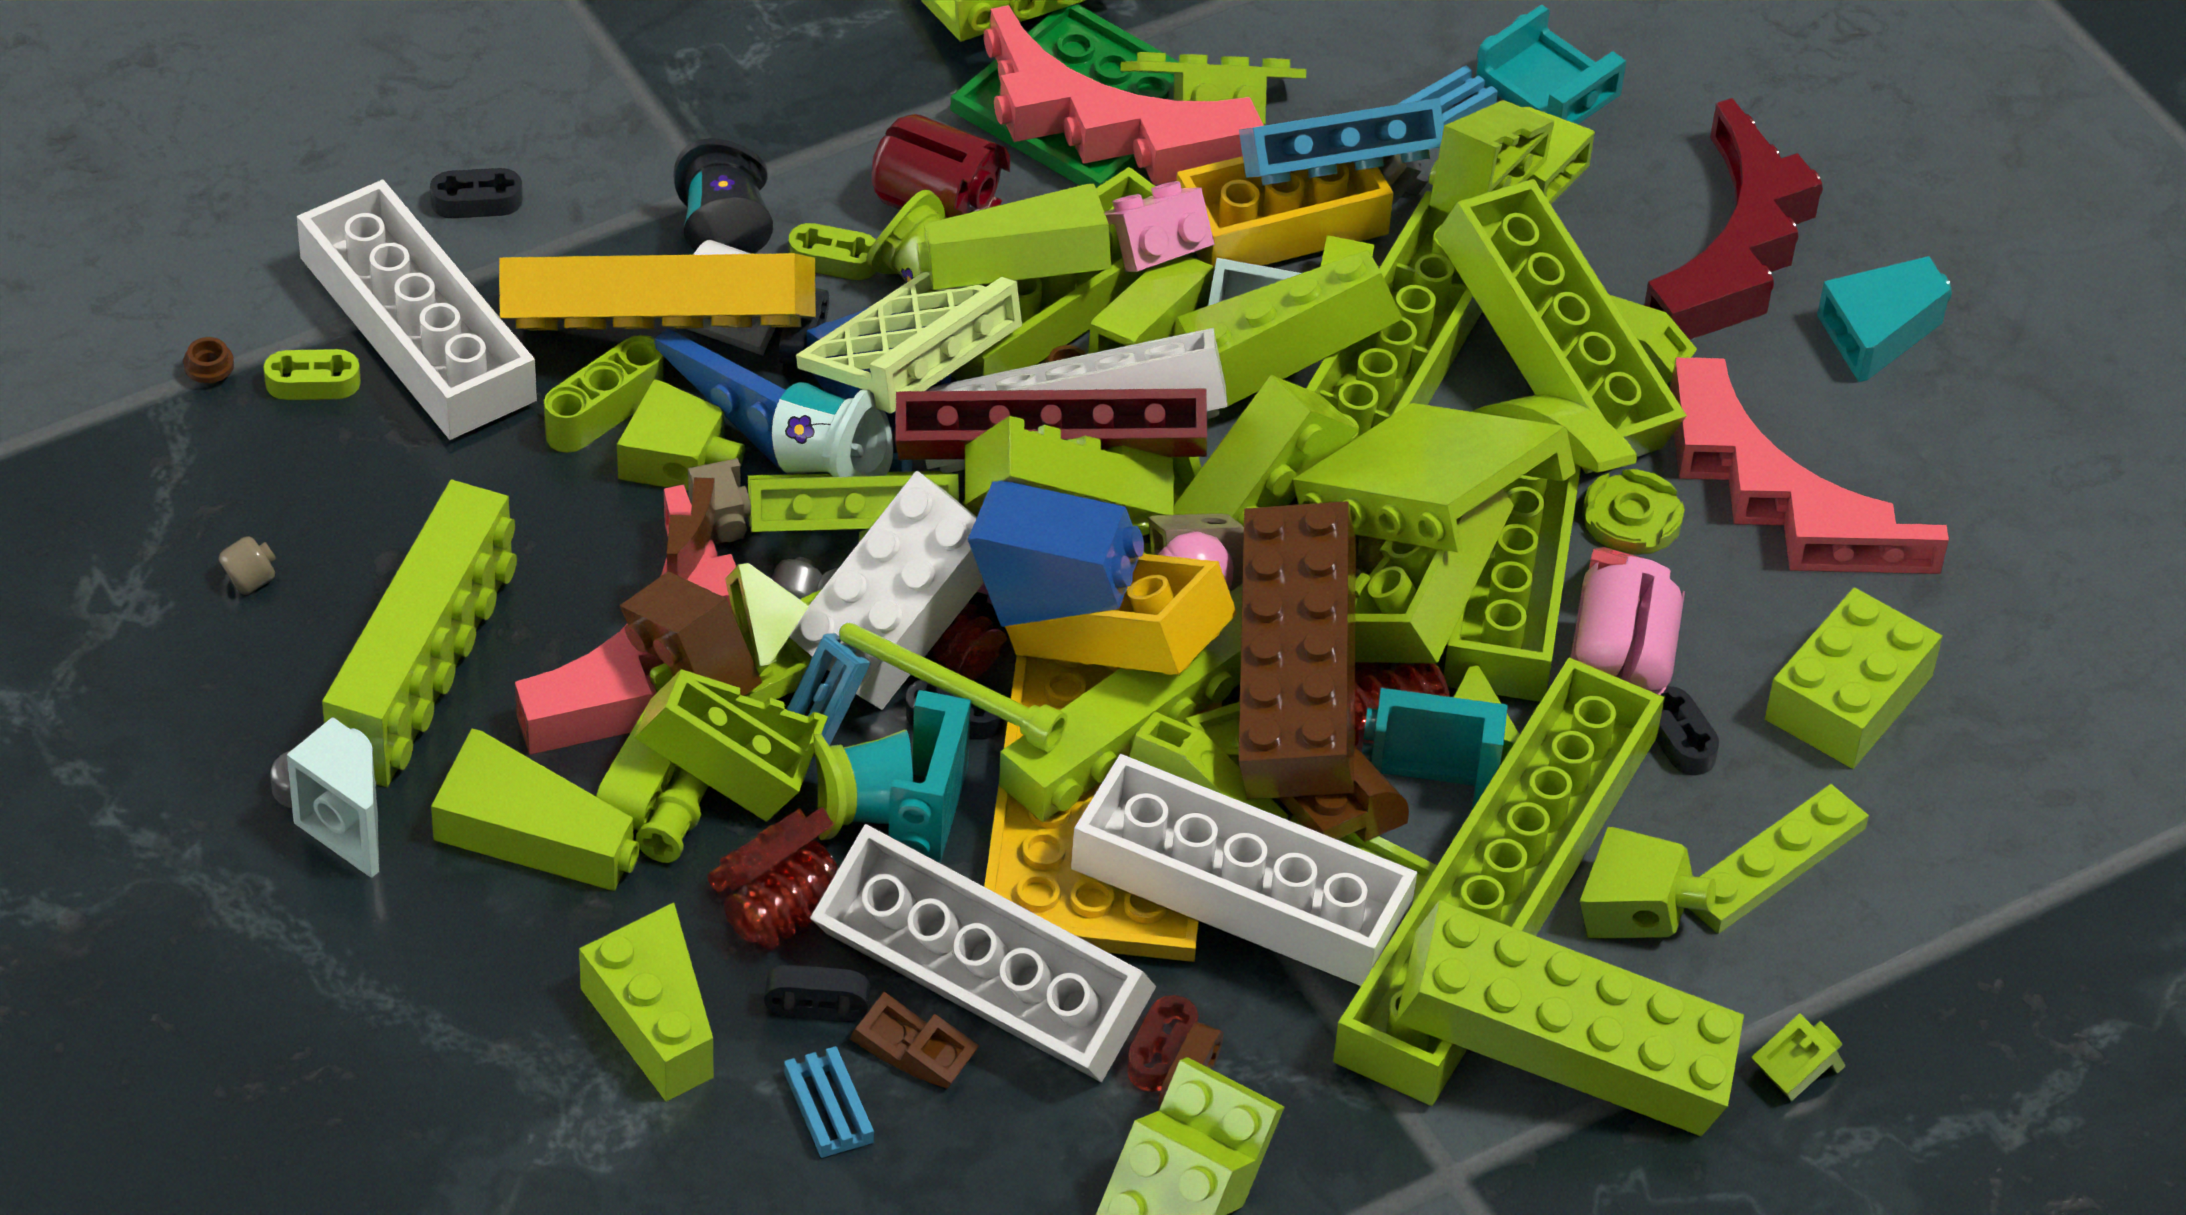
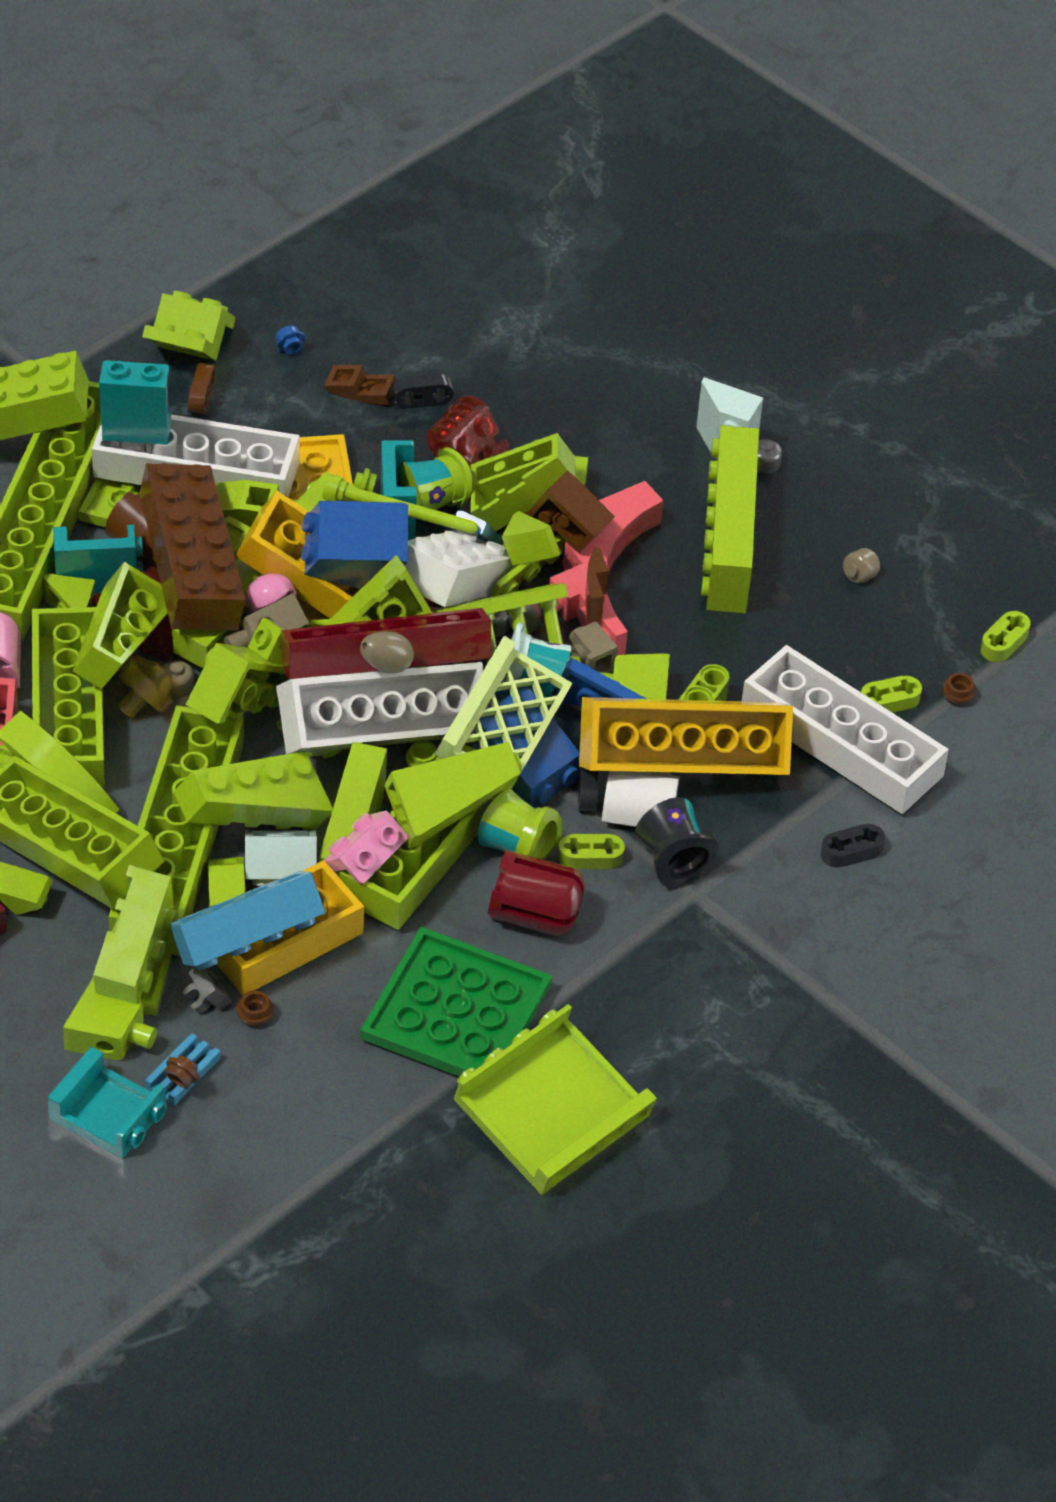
camera: 165 degrees right, 0 degrees up
lime slope [431,728,640,891] -> none
lime wedge [579,903,714,1102] -> none
dark azure tile [784,1046,874,1158] -> none
white brick [810,824,1156,1083] -> none
coral arch [984,5,1264,185] -> none
lime bracket [1120,52,1307,124] -> none
clear red beam [1127,995,1199,1092] -> none
lime panel [1293,403,1576,552] -> none
none -> teal panel [99,360,172,445]
none -> reddish brown plate [164,1055,200,1089]
none -> lime bracket [248,617,284,666]
none -> blue plate [275,326,306,354]
none -> lime plate [353,468,377,492]
none -> dark tan animal [360,631,414,674]
none -> lime beam [981,611,1030,662]

